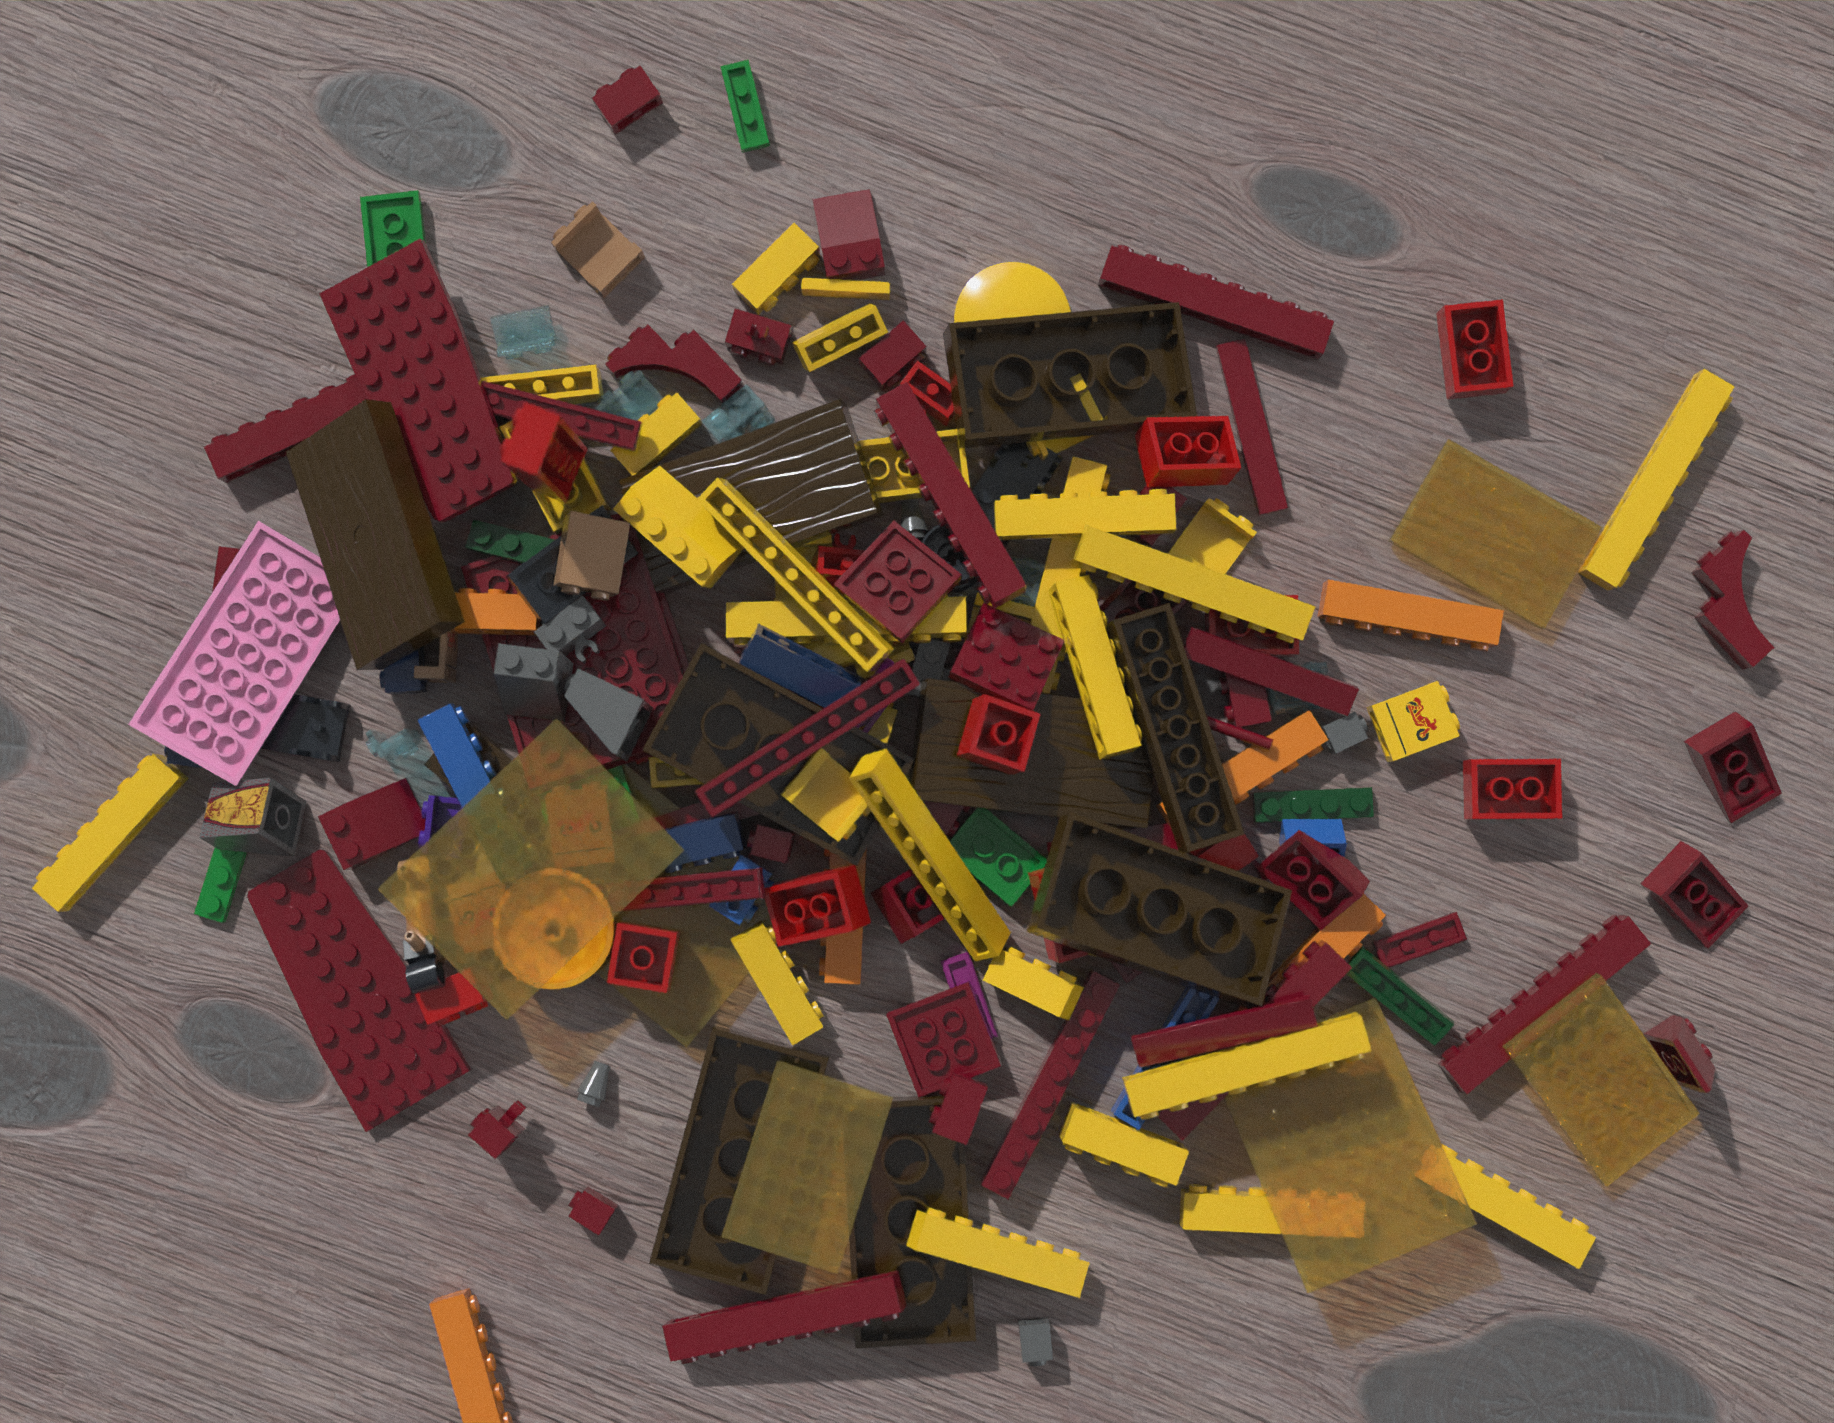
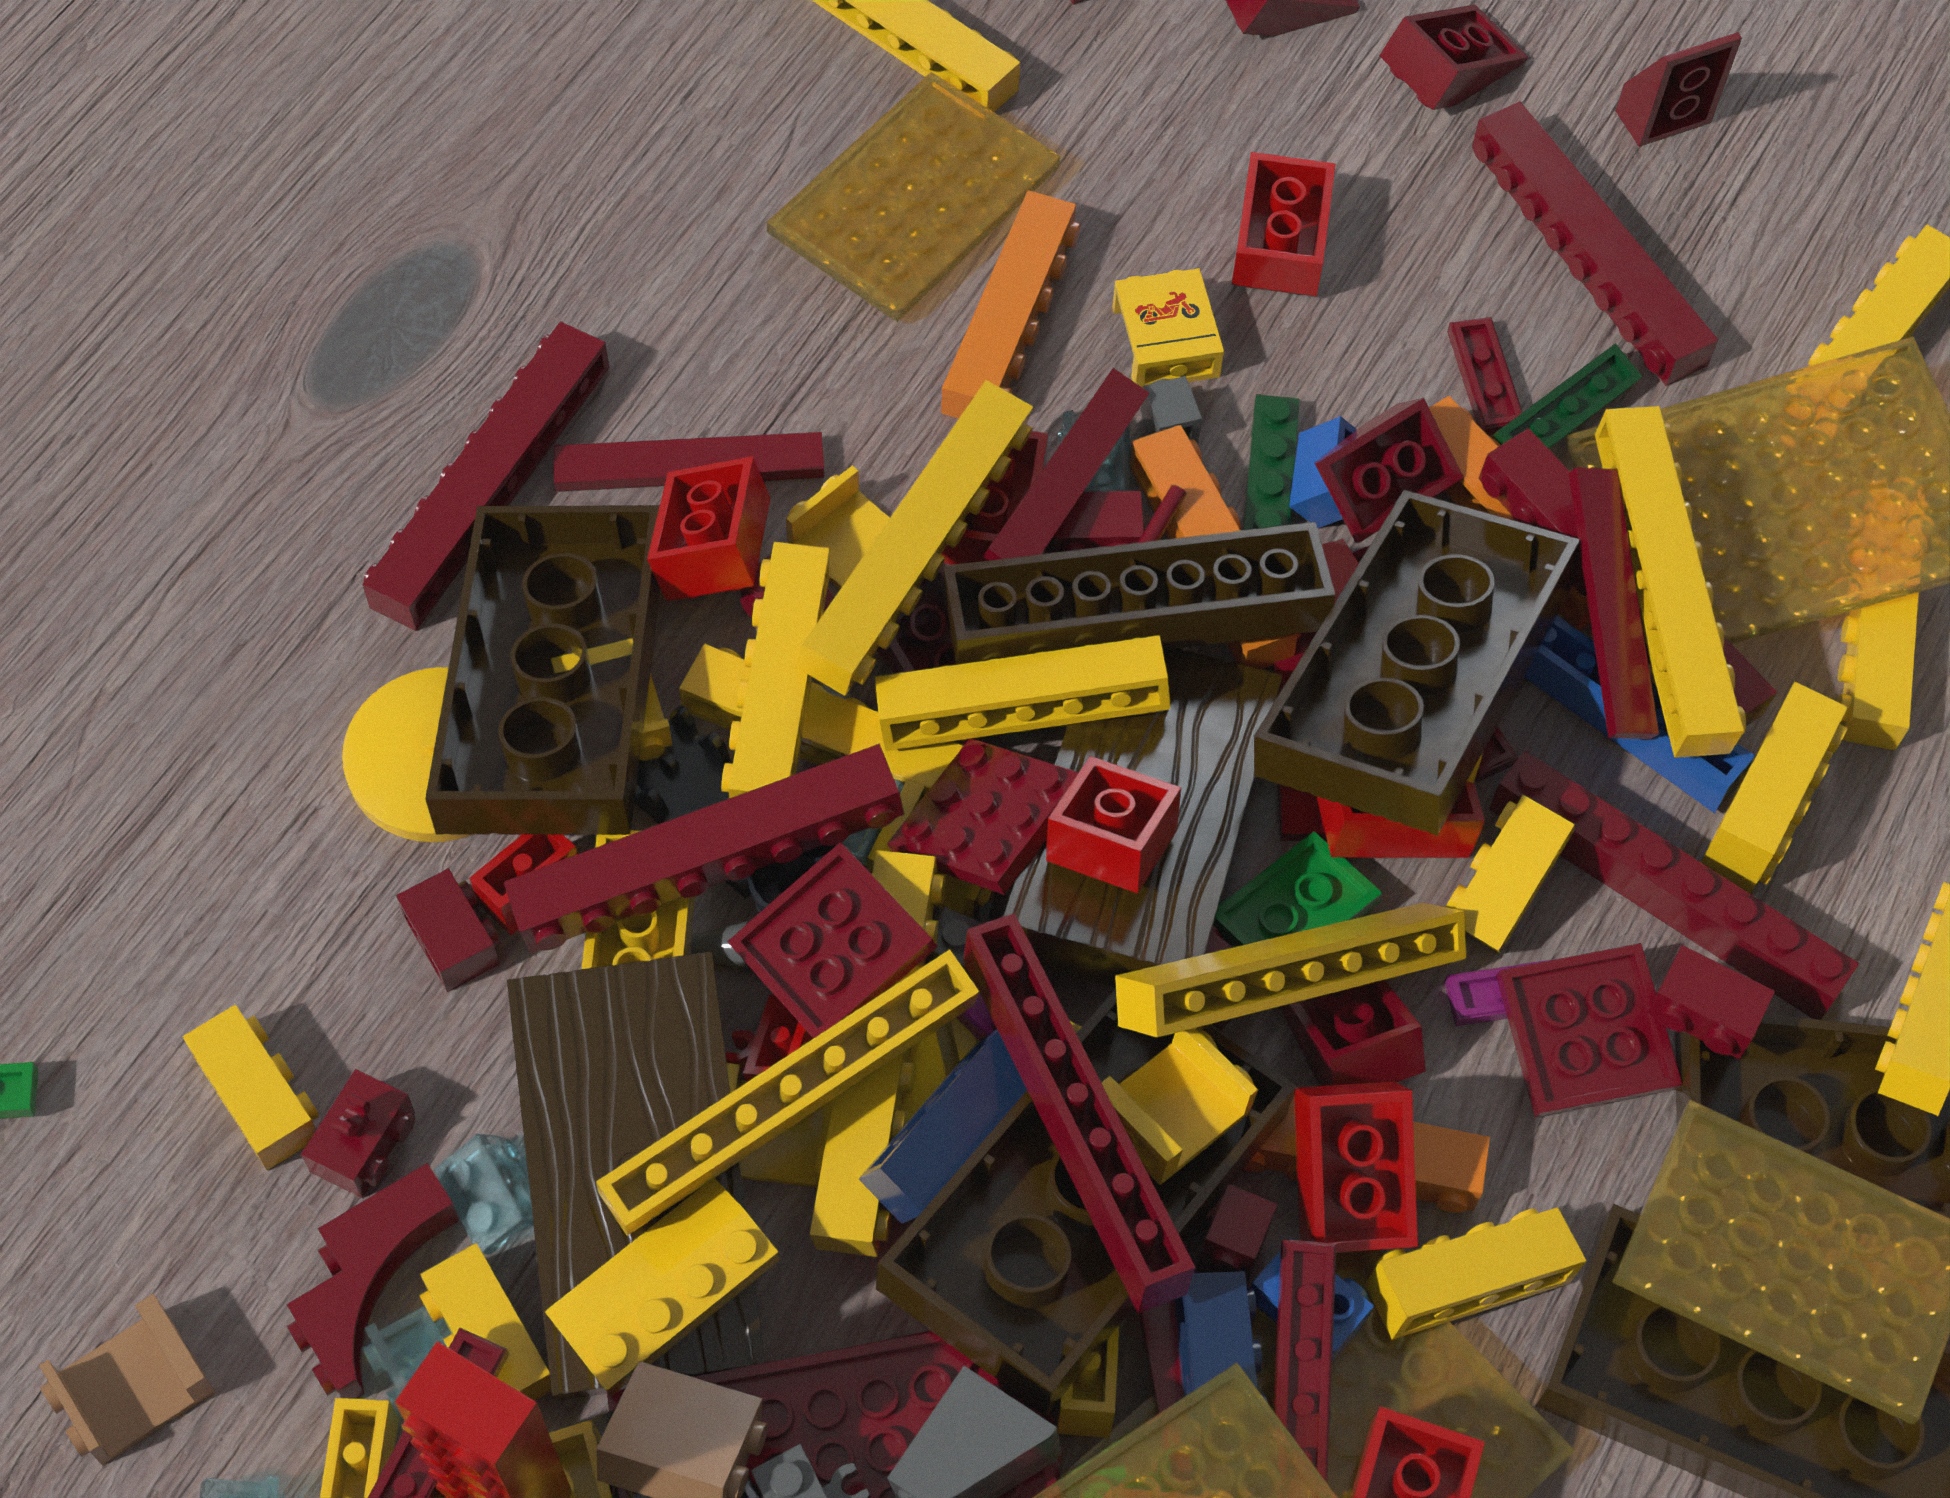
camera: 80 degrees left, 25 degrees down
yellow brick [791,303,888,372] -> none
yellow tile [801,278,890,300] -> none
dark red slope [813,189,885,280] -> none
red brick [1436,299,1514,400] -> none
clear yellow plate [1502,973,1700,1187] -> none

